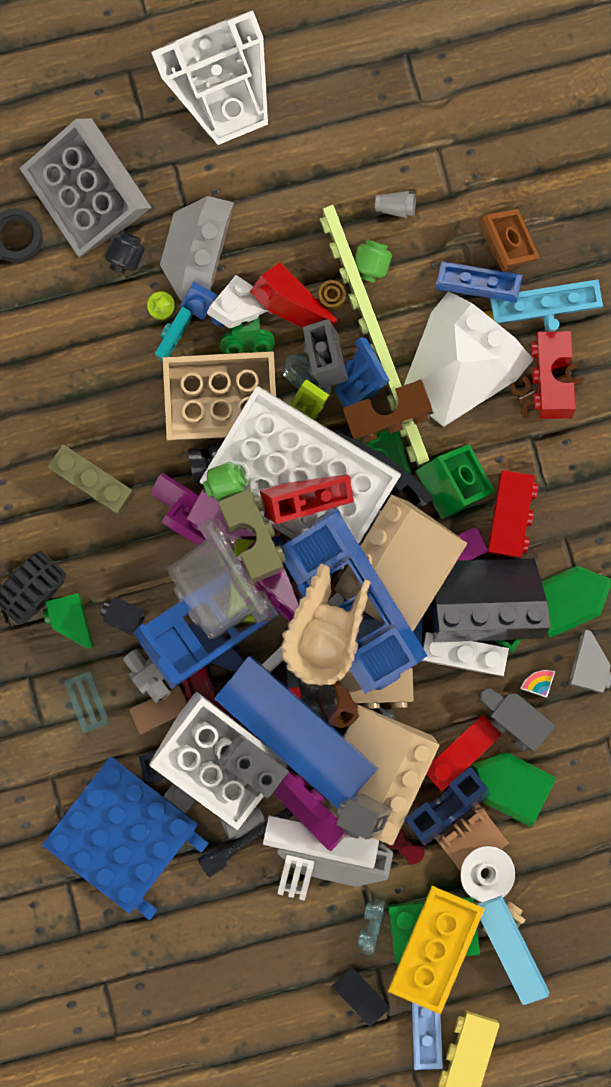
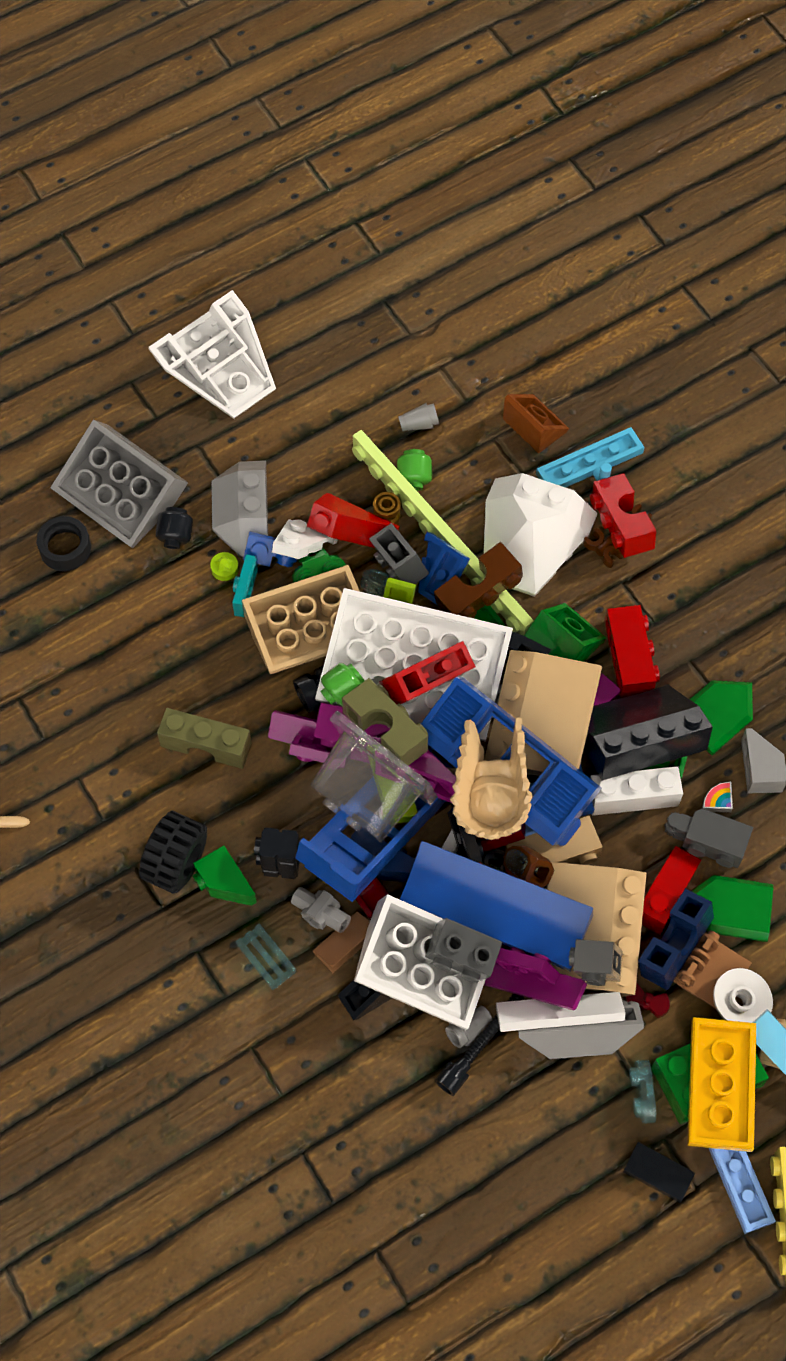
camera: 15 degrees left, 20 degrees down
blue plate [42,756,209,920] -> none
dark grey plate [163,783,196,813] -> none
white tile [278,855,314,901] -> none
blue tile [436,261,522,303] -> none

